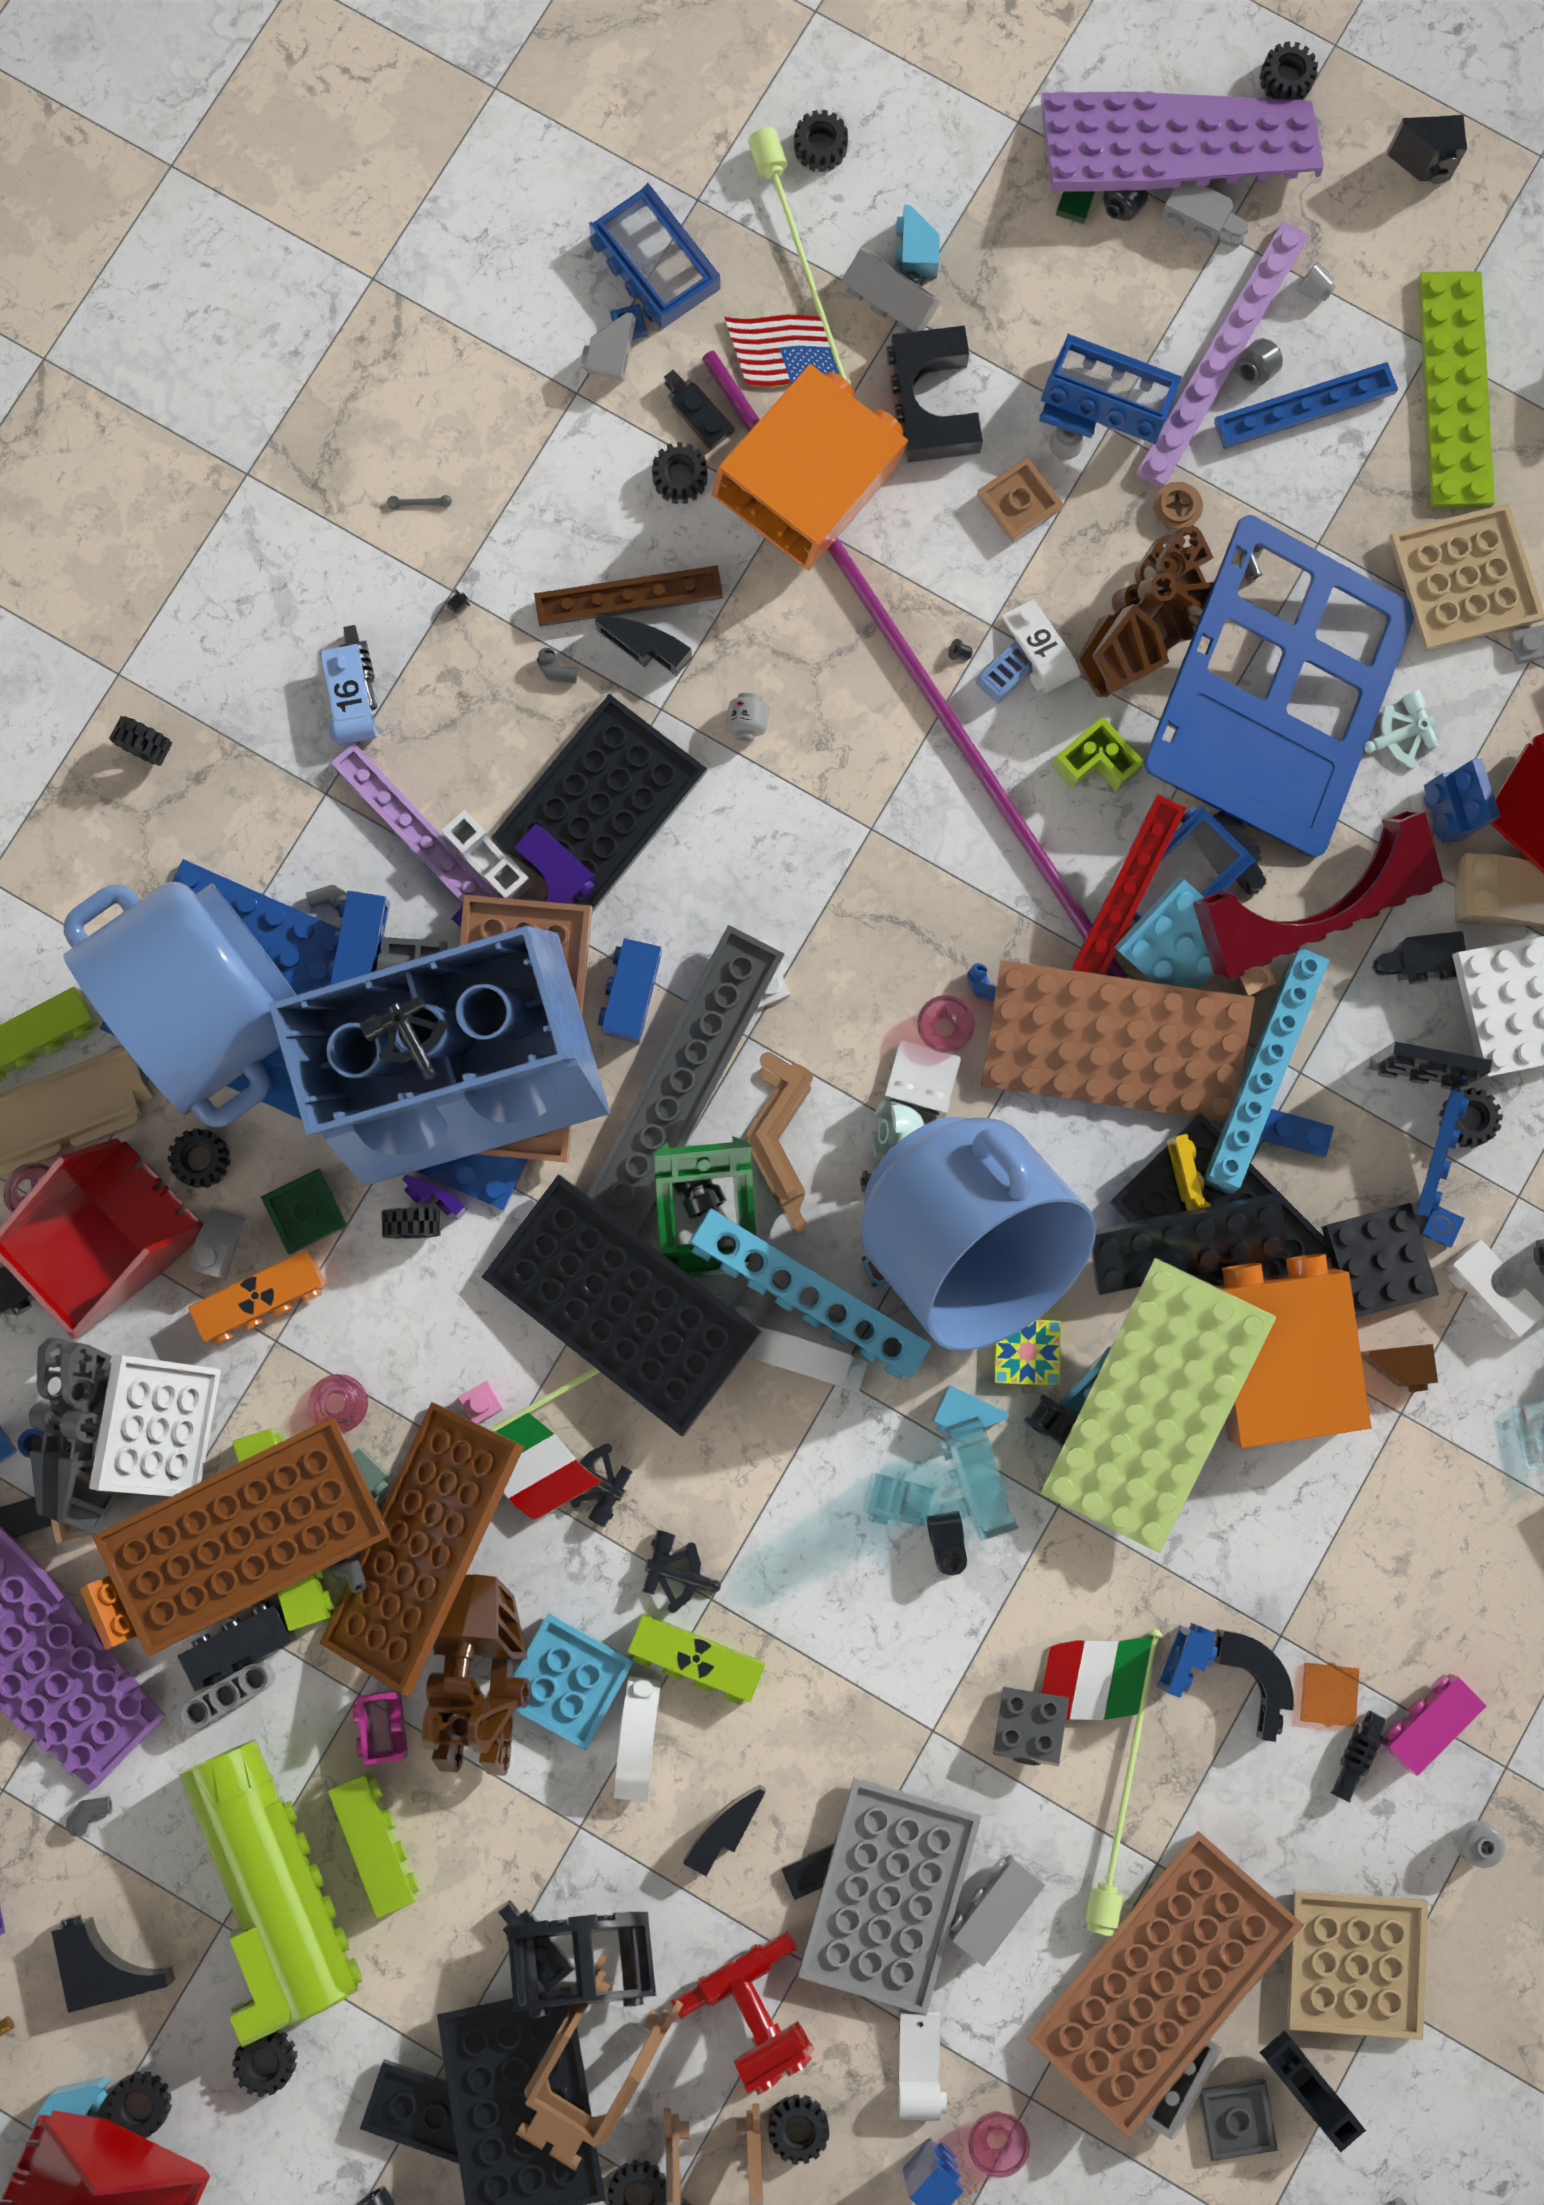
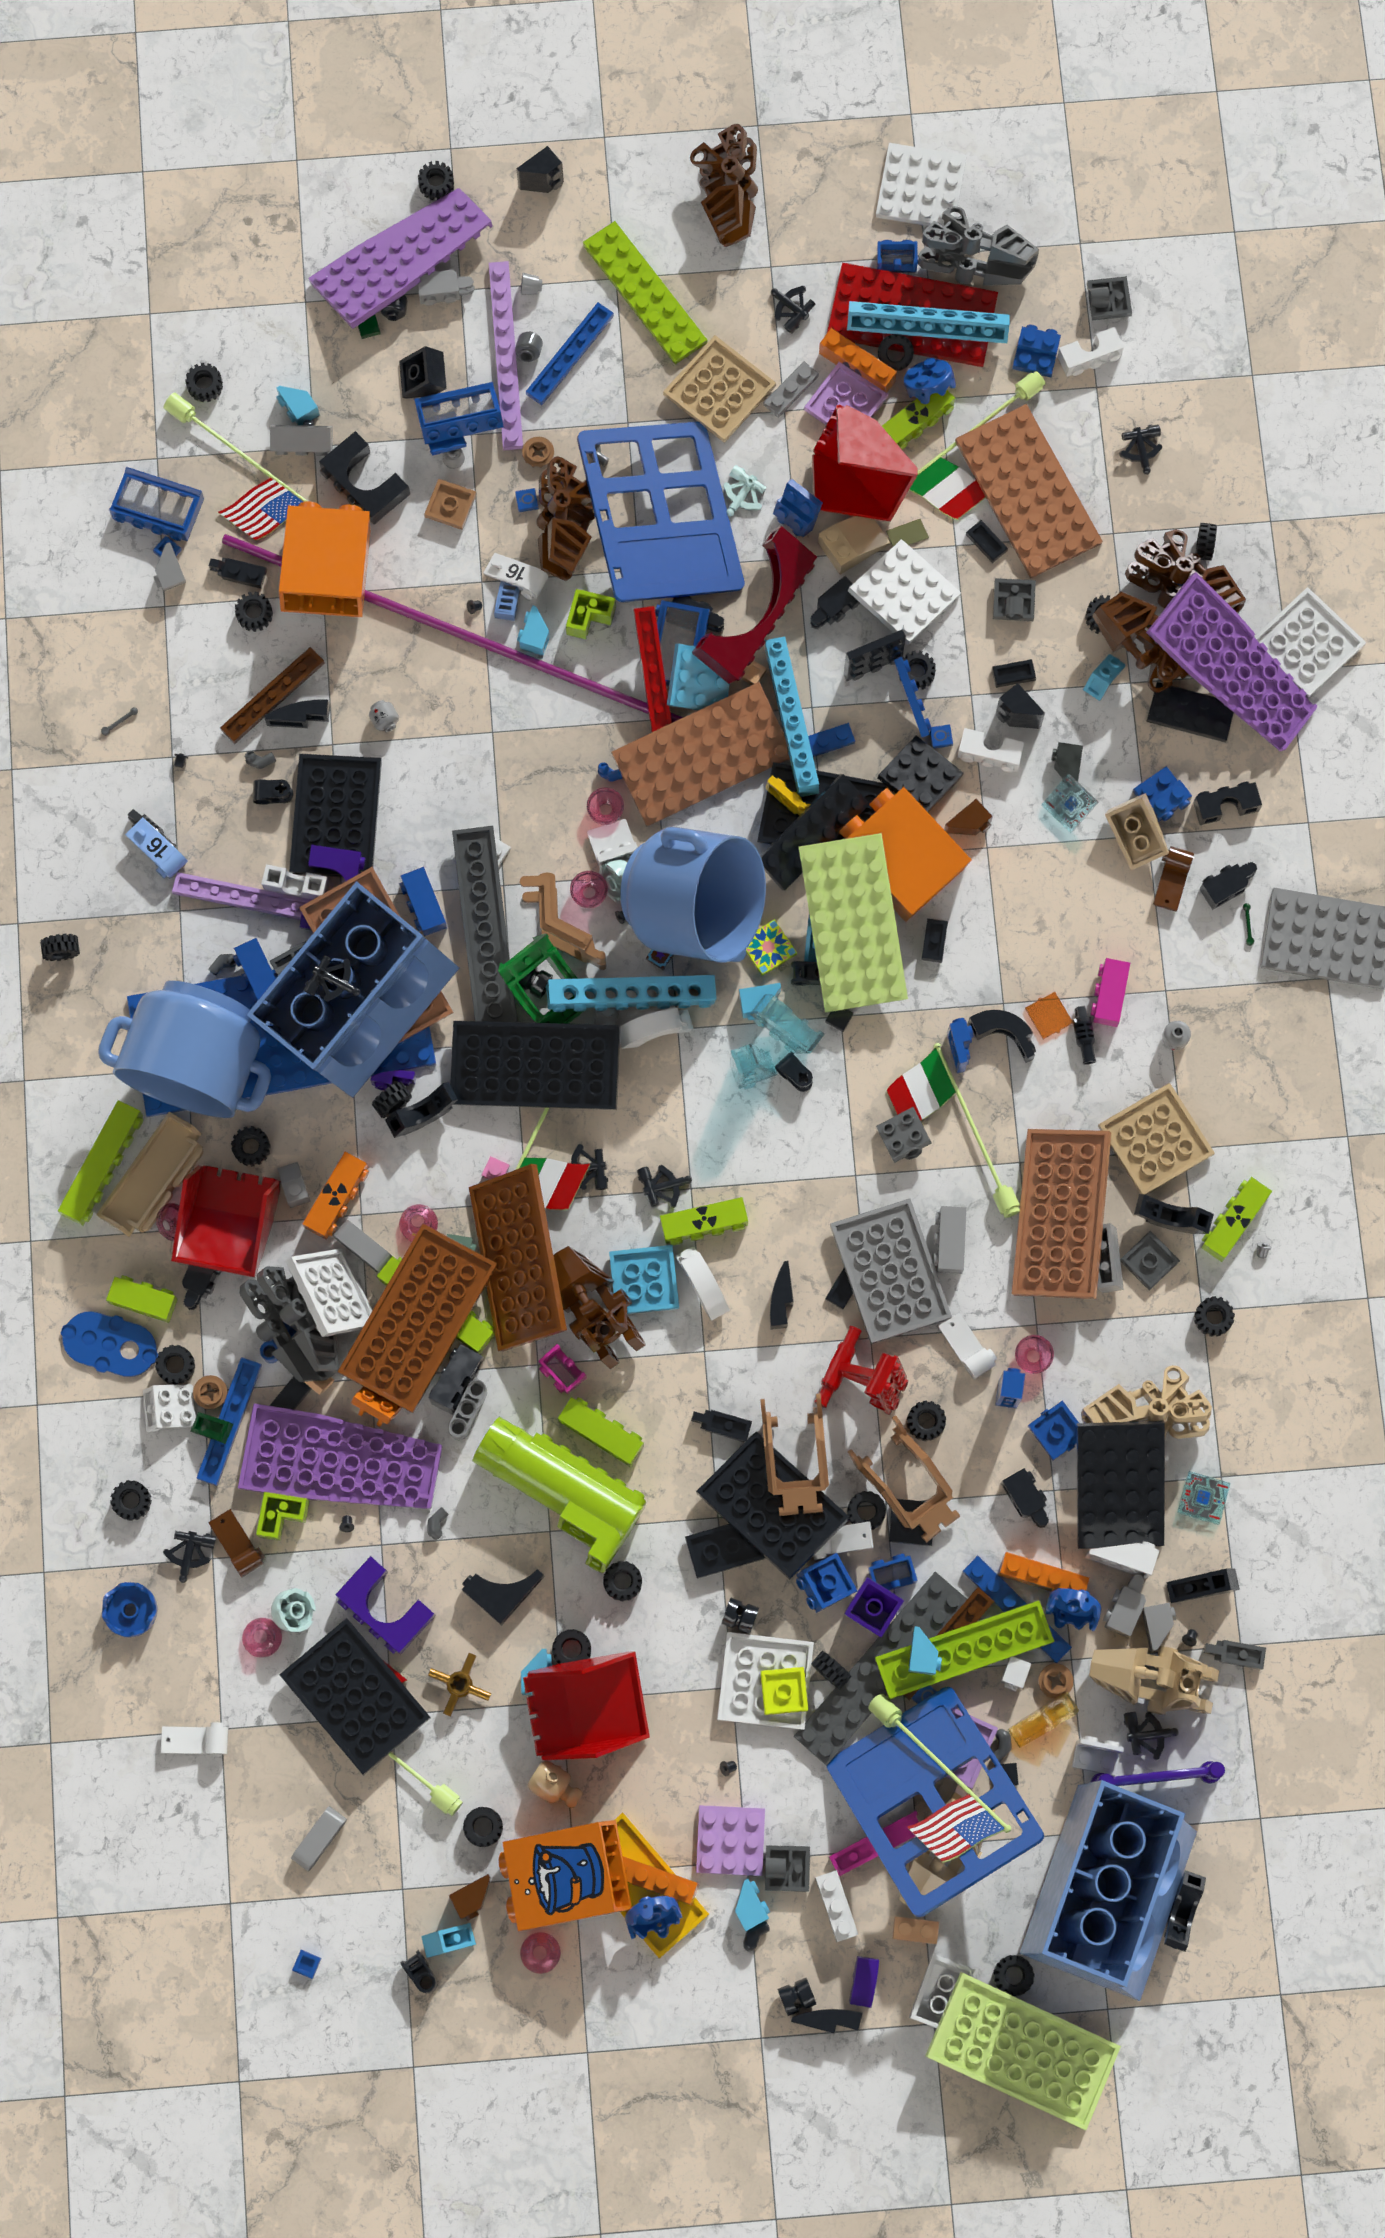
camera: 30 degrees left, 5 degrees down
dark green plate [261,1168,348,1255] -> none
dark grey arm [330,1557,367,1593] -> none
black window [507,1912,656,2018] -> none
none -> black piece [253,779,294,805]
none -> light grey beam [333,1220,392,1273]
none -> black arch [385,1082,458,1138]
none -> black slope [399,346,447,399]
none -> blue tile [515,488,539,513]
none -> medium azure slope [517,605,550,656]
none -> clear pink piece [570,871,608,908]
none -> black tile [825,1009,854,1032]
none -> black plate [921,918,948,963]
none -> lime brick [1201,1176,1272,1262]

